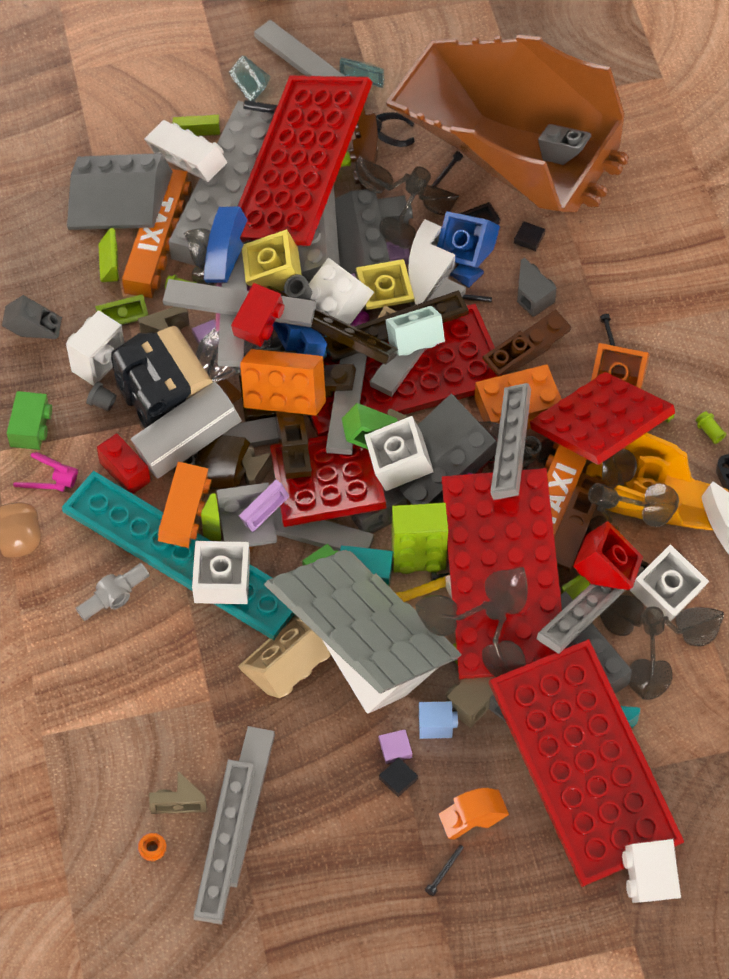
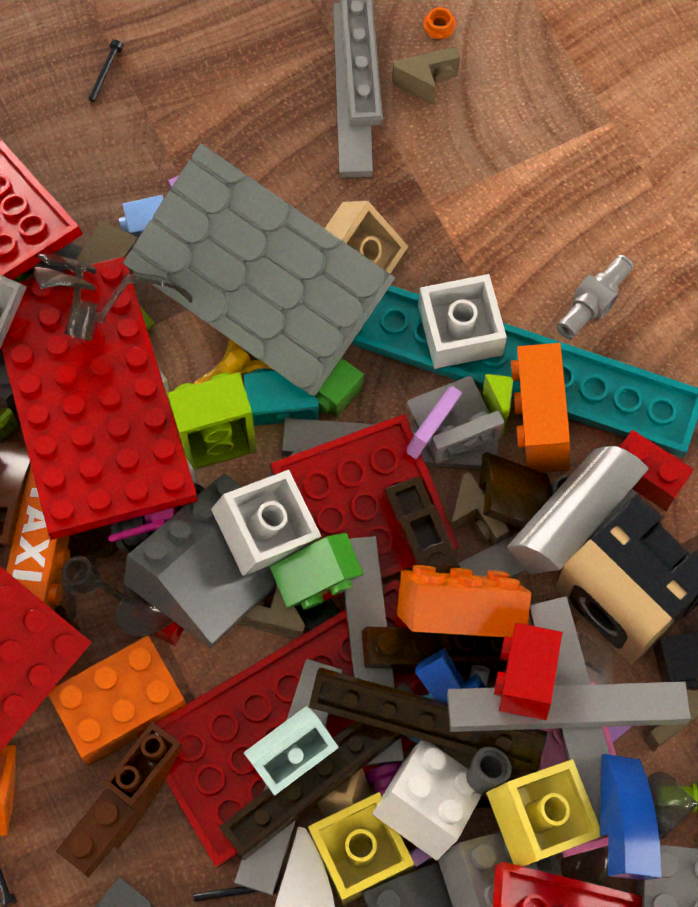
camera: 165 degrees right, 10 degrees up
black tile [379,758,418,797] -> none
orange brick [439,788,509,840] -> none
light grey tile [490,383,531,500] -> none

